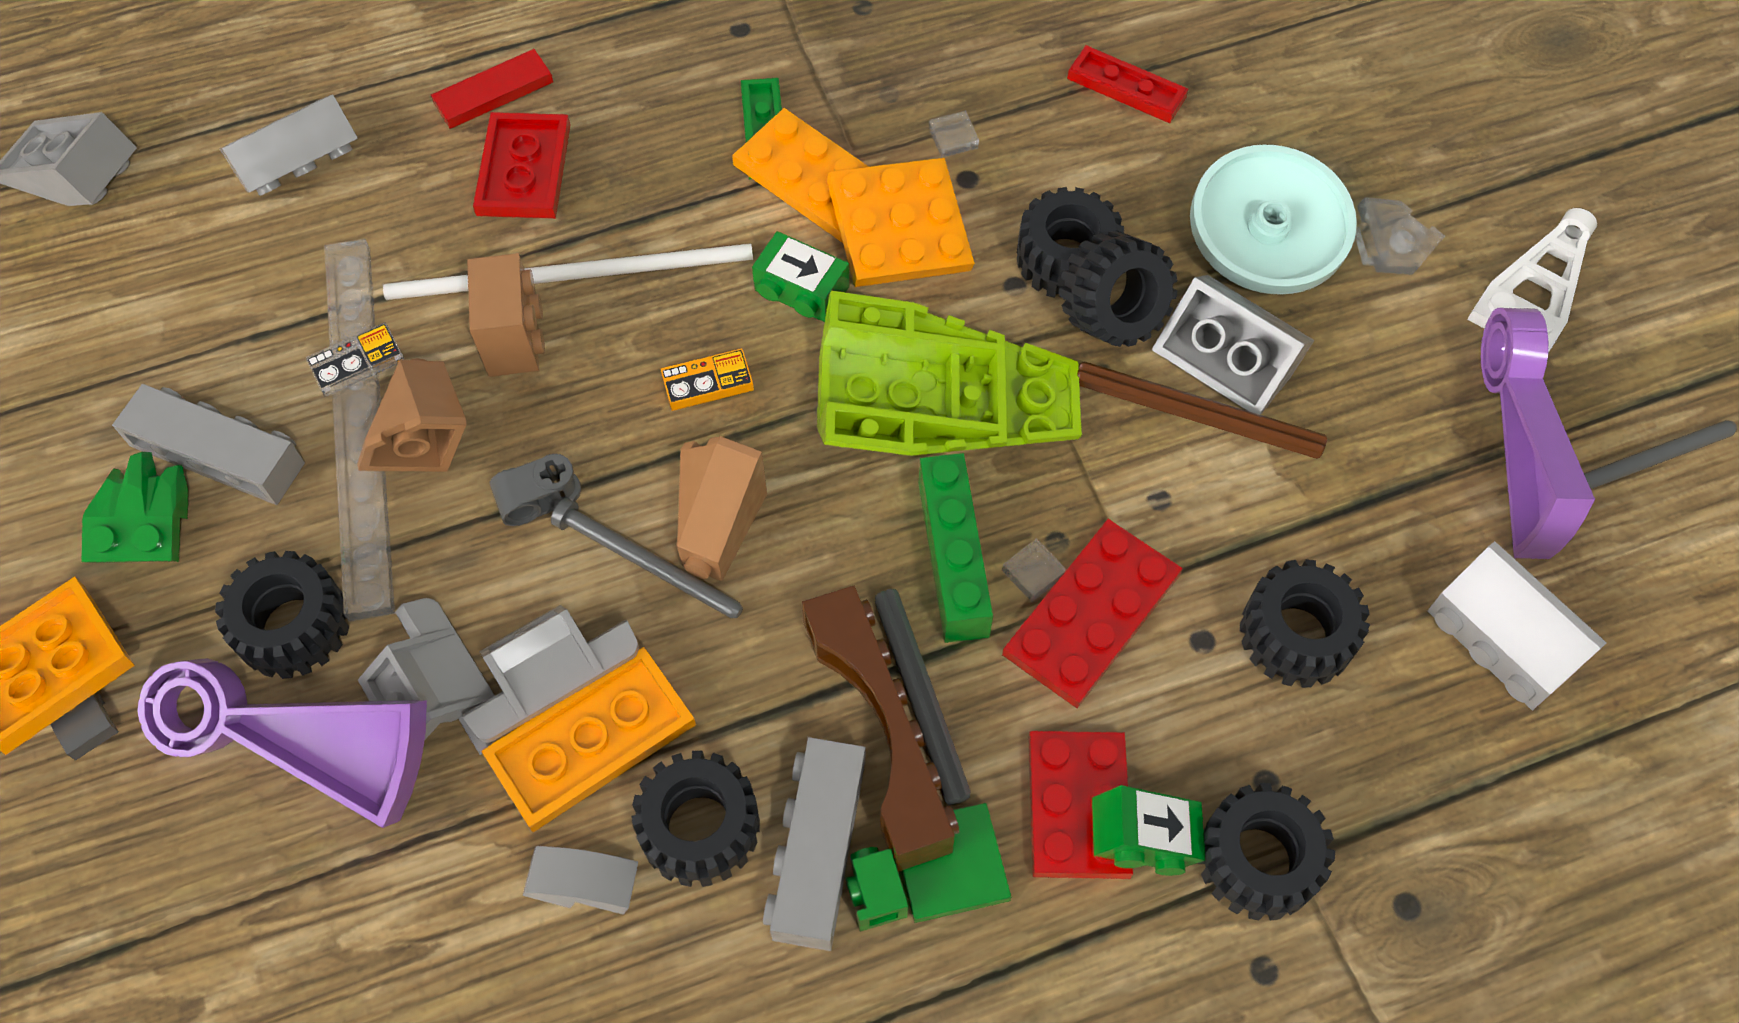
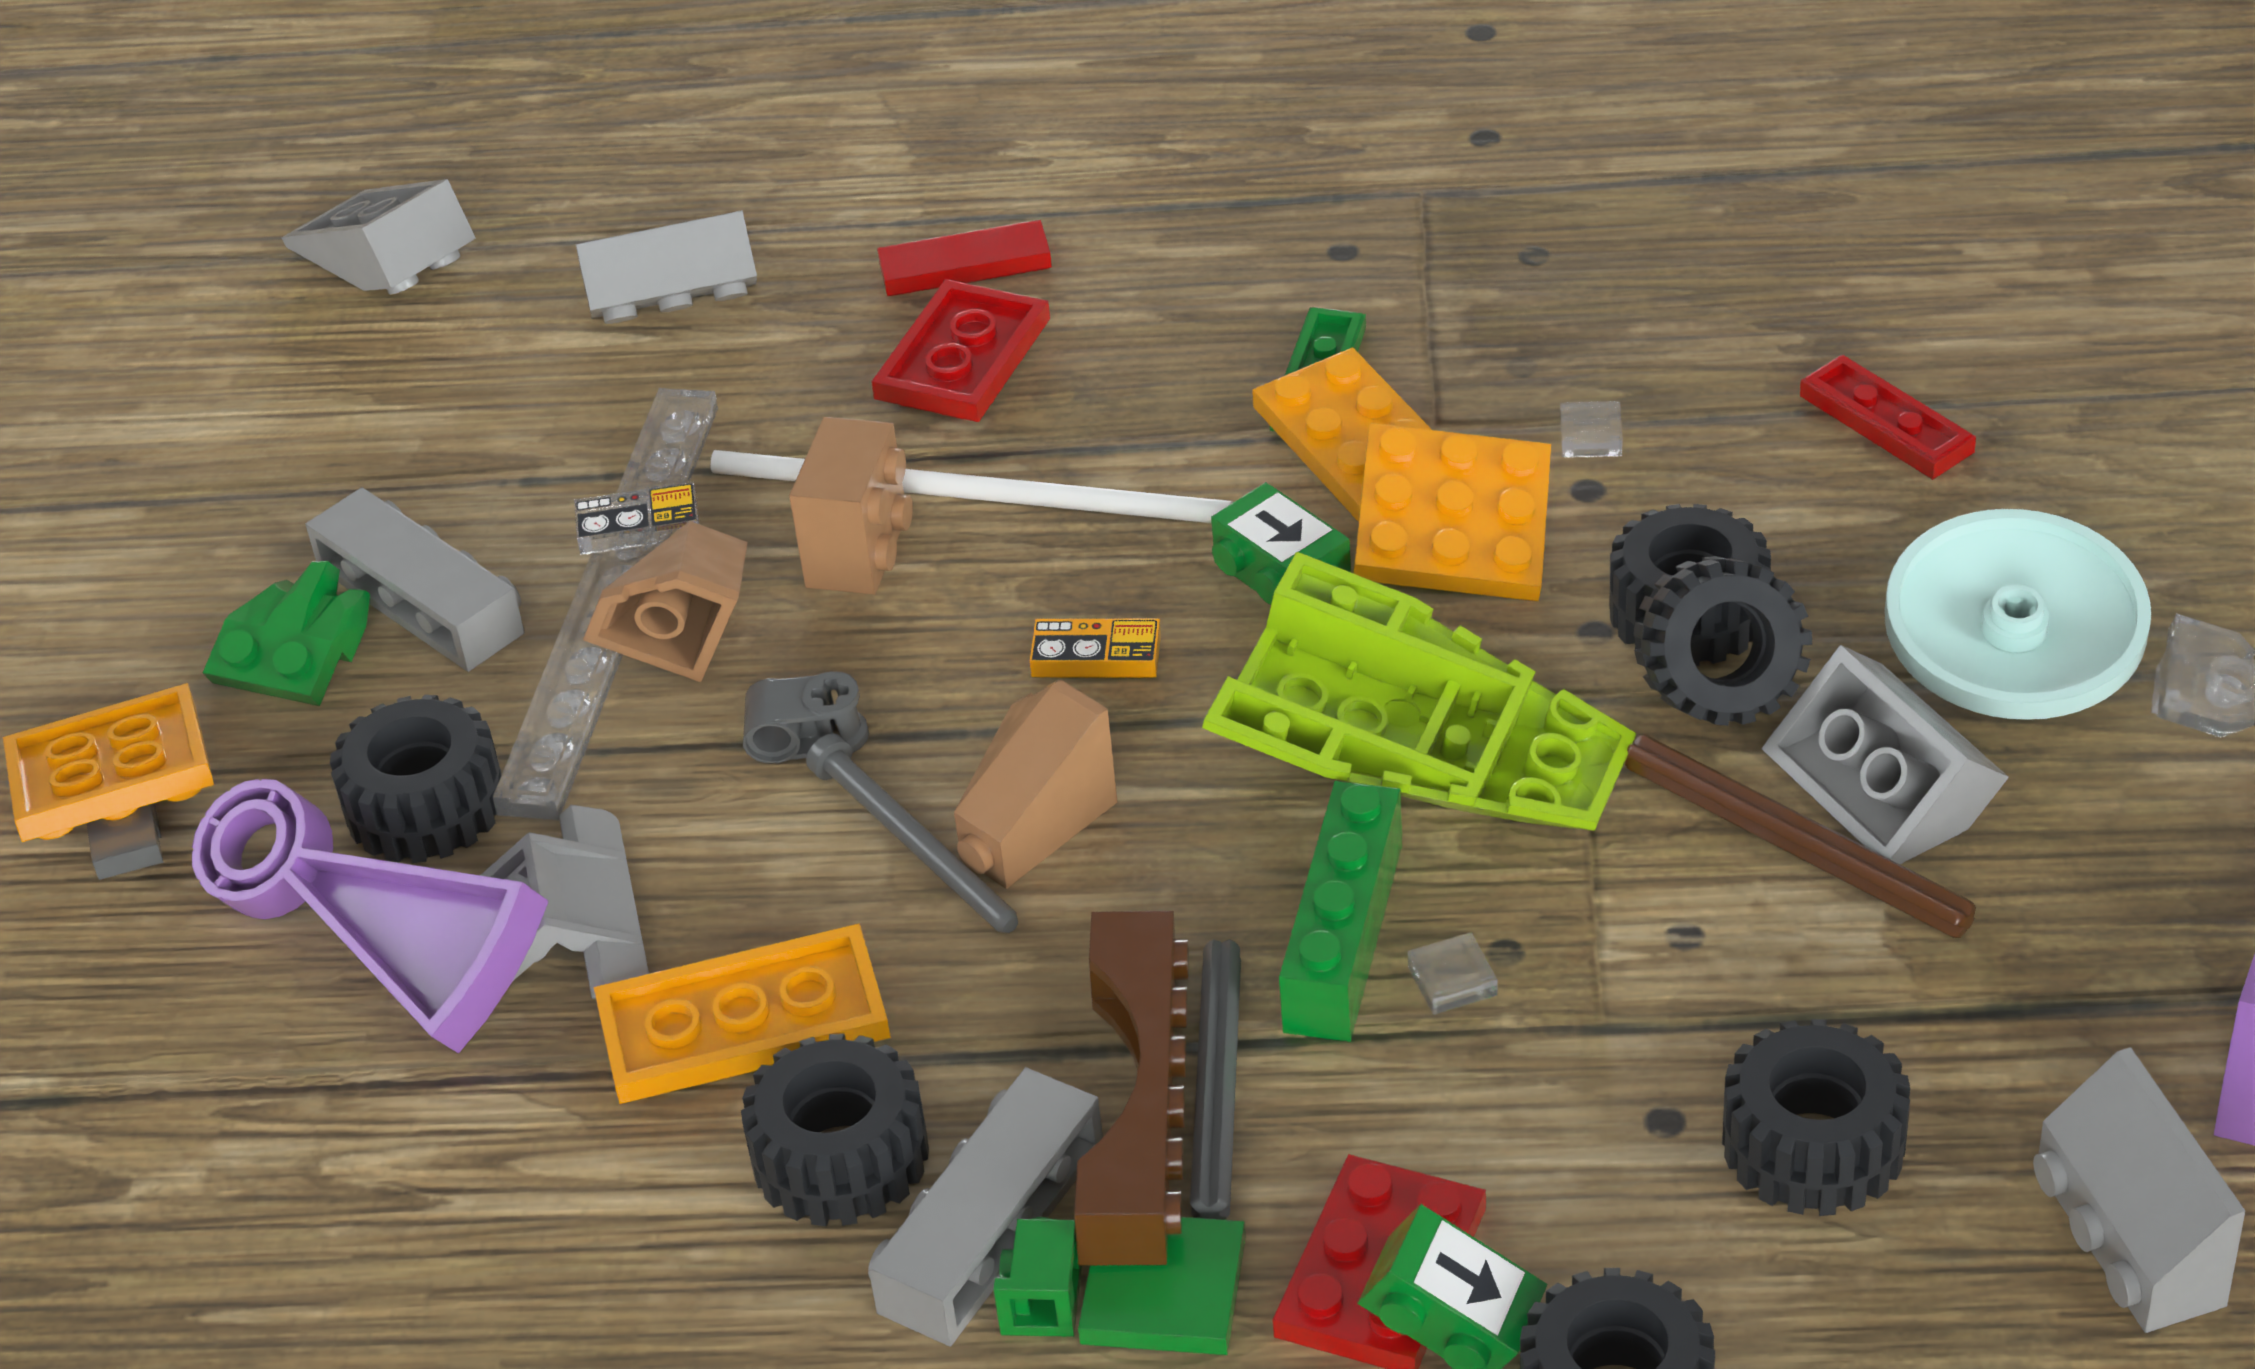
camera: 25 degrees right, 20 degrees down
light grey plate [462,605,639,743] -> none
light grey slope [522,846,638,915] -> none
red plate [1002,519,1183,709] -> none

